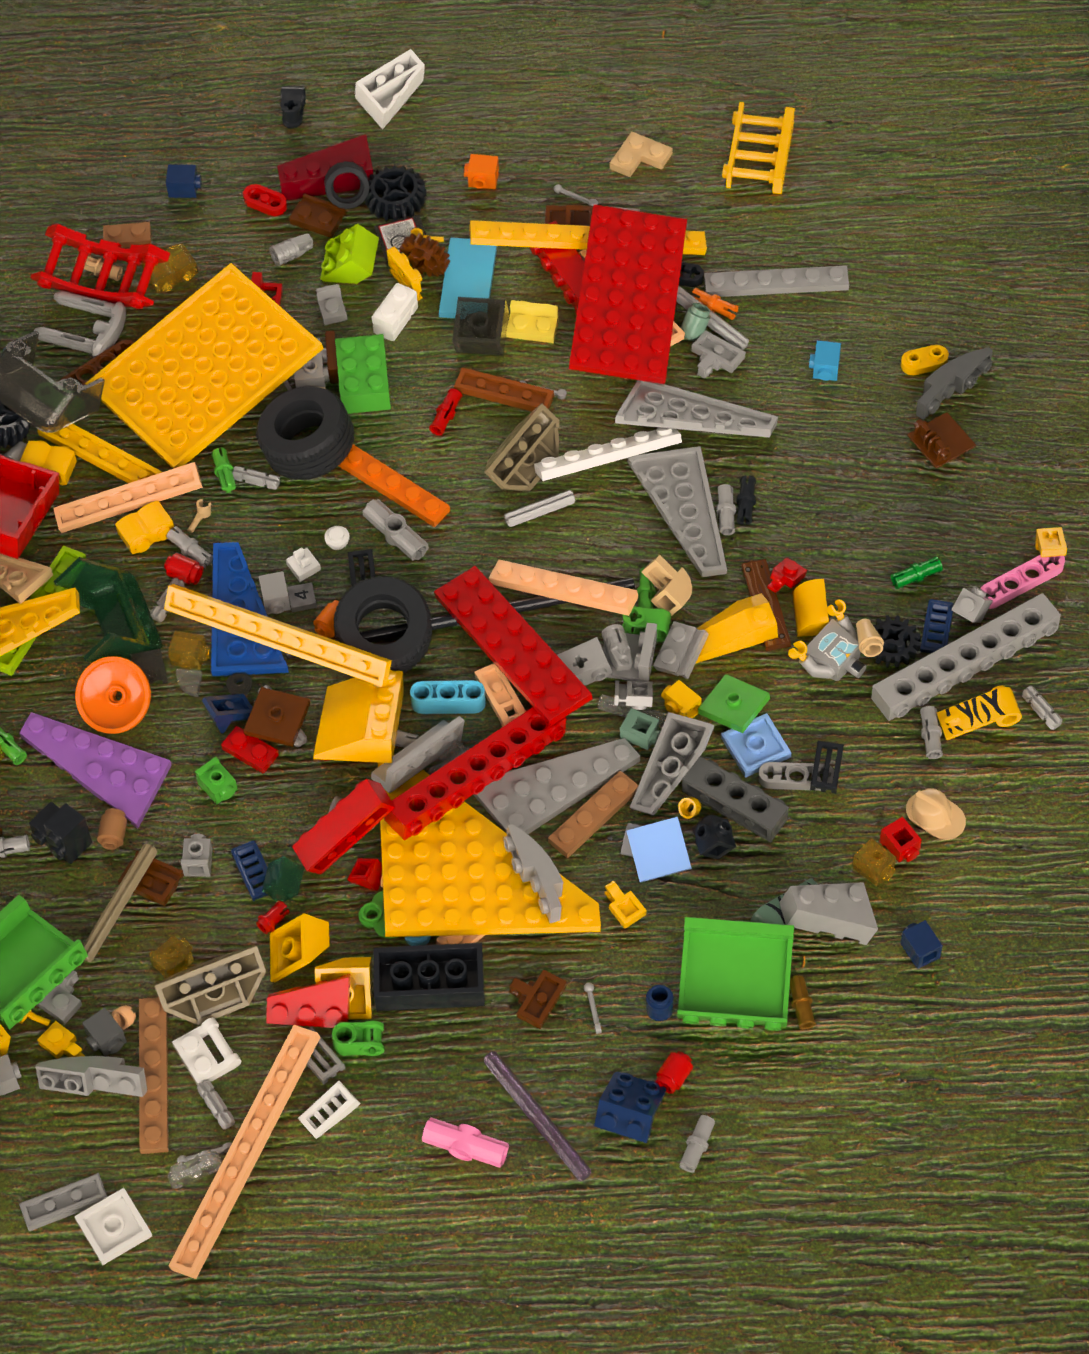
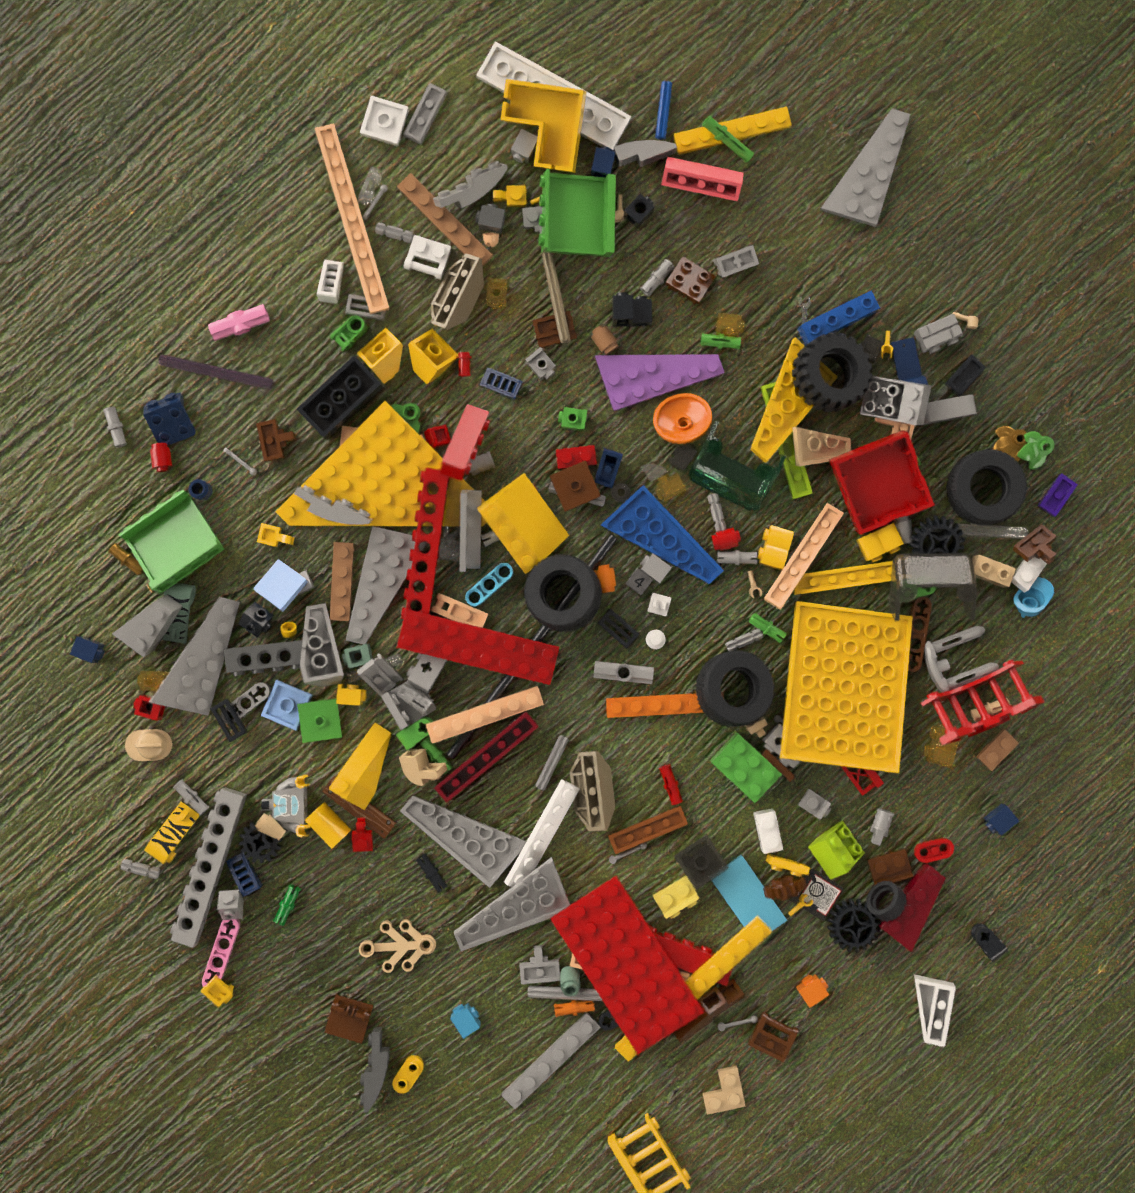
camera: 135 degrees right, 30 degrees up
yellow plate [164,584,392,686] -> none
clear green brick [262,856,305,902] -> none
wing [266,974,350,1028] -> none
light grey plate [653,621,709,679] -> none
light grey pin [716,484,736,535] -> none
none -> light grey wing [149,597,240,715]
none -> tan plant [359,919,436,973]
none -> dark red brick [434,711,539,803]
none -> reddish brown plate [748,1011,799,1062]

